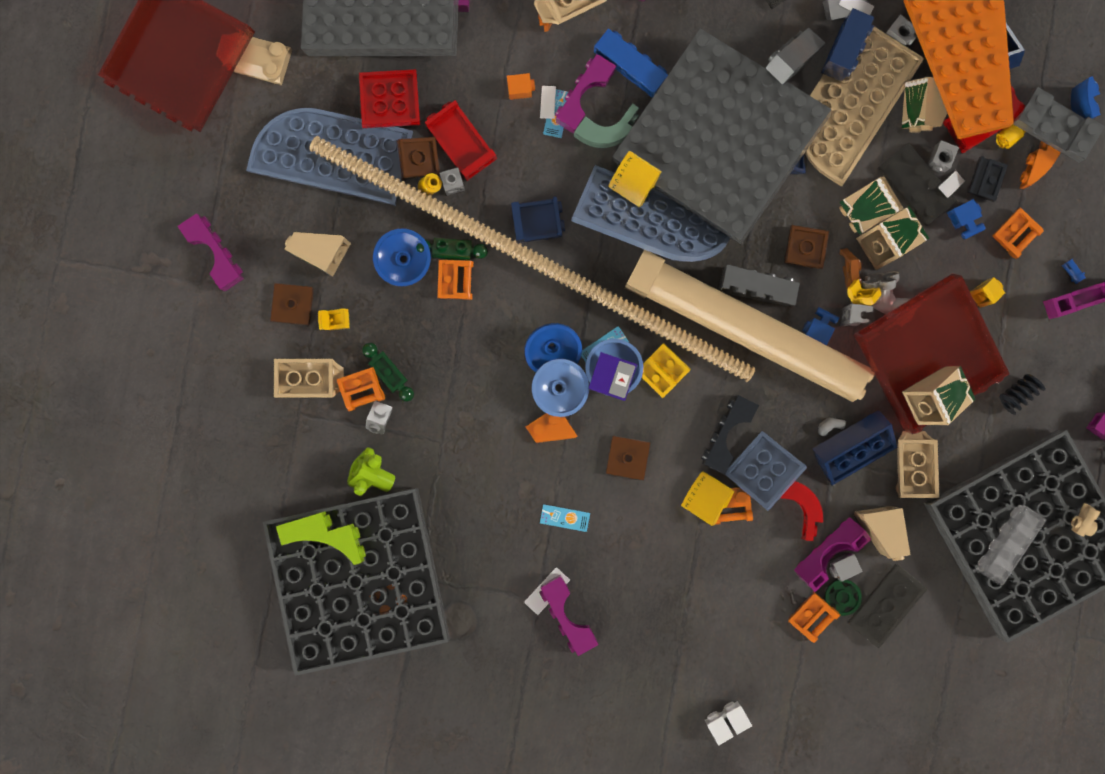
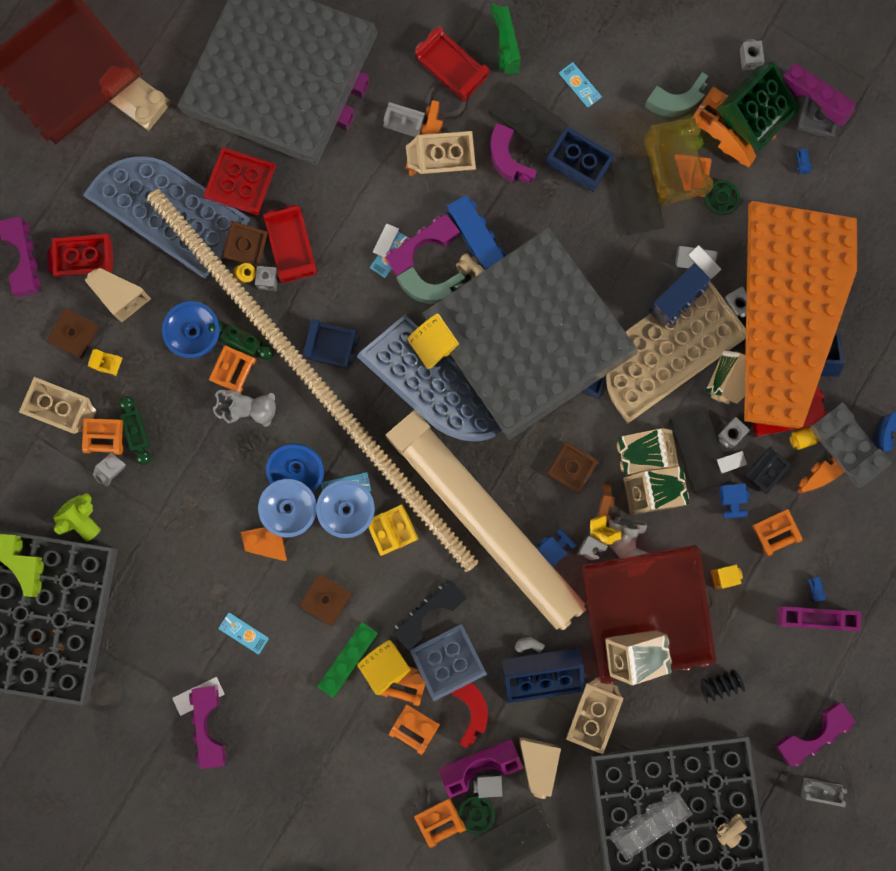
camera: 20 degrees right, 5 degrees down
orange brick [507,73,535,100] -> none
dark purple tile [588,352,637,401] -> none
dark grey wedge [718,265,800,308] -> none
dark grey wedge [766,28,826,85] -> none
none -> red slope [47,234,113,277]
none -> light grey animal [213,390,276,427]
none -> green plate [317,622,378,698]
none -> orange plate [388,704,440,755]
none -> tan plate [456,253,485,279]

